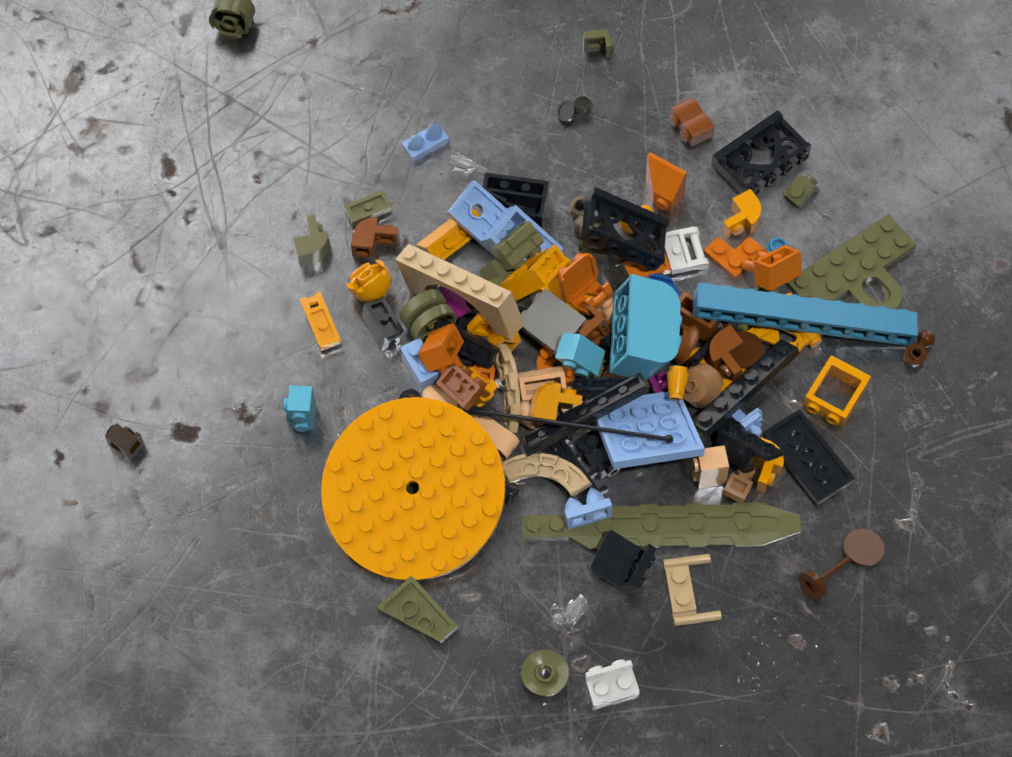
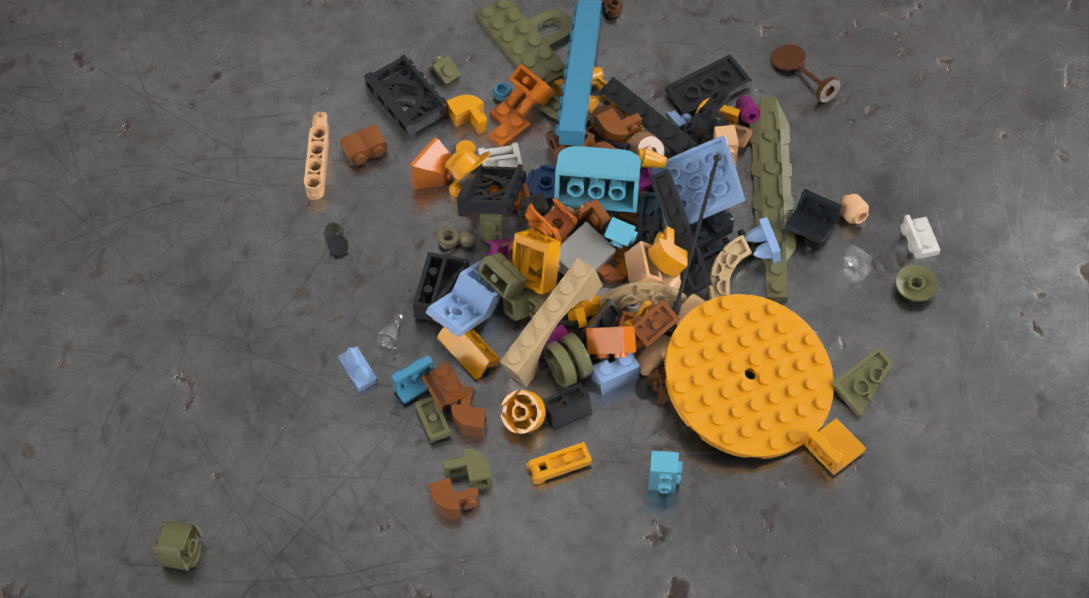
camera: 90 degrees left, 5 degrees down
olive bracket [583,29,614,58] -> none
tan plate [663,554,722,626] -> none
light orange window [803,355,871,428] -> none
none -> light nougat piece [304,112,329,200]
none -> dark azure bracket [391,355,433,404]
none -> dark orange plate [421,361,468,410]
none -> dark orange brick [428,477,480,519]
none -> light orange piece [445,150,490,185]
none -> light orange tile [456,140,476,154]
none -> magenta tile [486,238,512,260]
none -> magenta brick [735,95,760,123]
none -> light orange bracket [804,419,866,475]
none -> light nougat head [840,194,869,224]

